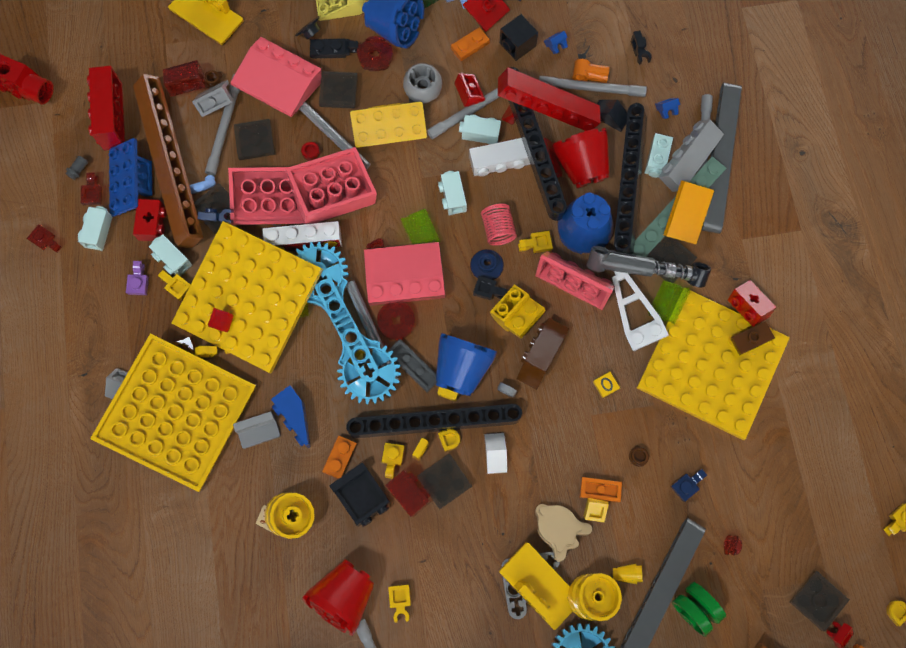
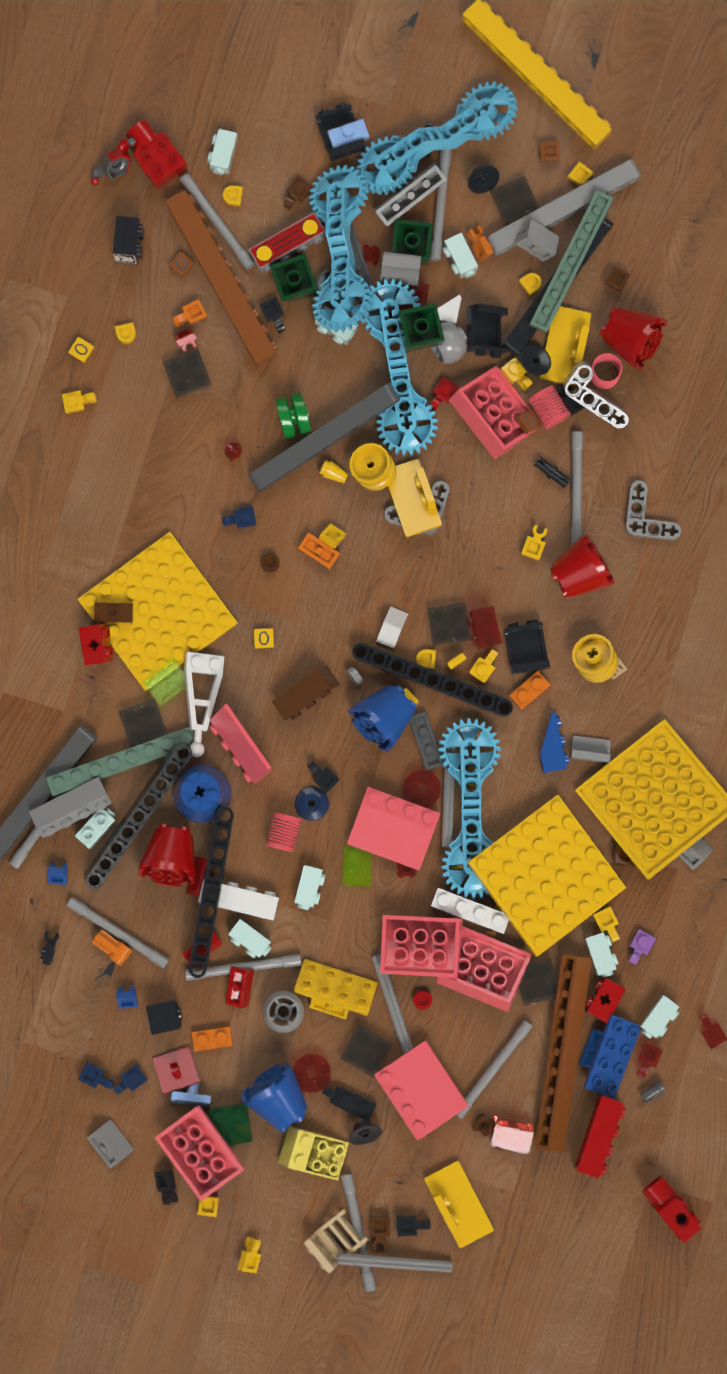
camera: 155 degrees left, 10 degrees up
light blue arm [189,175,216,194] -> none
light grey panel [192,80,233,117] -> none
yellow tile [195,346,217,358] -> none
dark blue plate [198,208,234,223] -> none
red slope [208,308,234,332] -> none
clear smoke plate [234,119,276,160] -> none
yellow brick [490,284,546,339] -> none
red brick [498,67,601,131] -> none
yellow plate [518,231,553,253] -> none
tan tile [535,504,592,562] -> none
piece [587,246,711,288] -> none
black slope [597,100,627,132] -> none
light orange tile [663,180,714,244] -> none

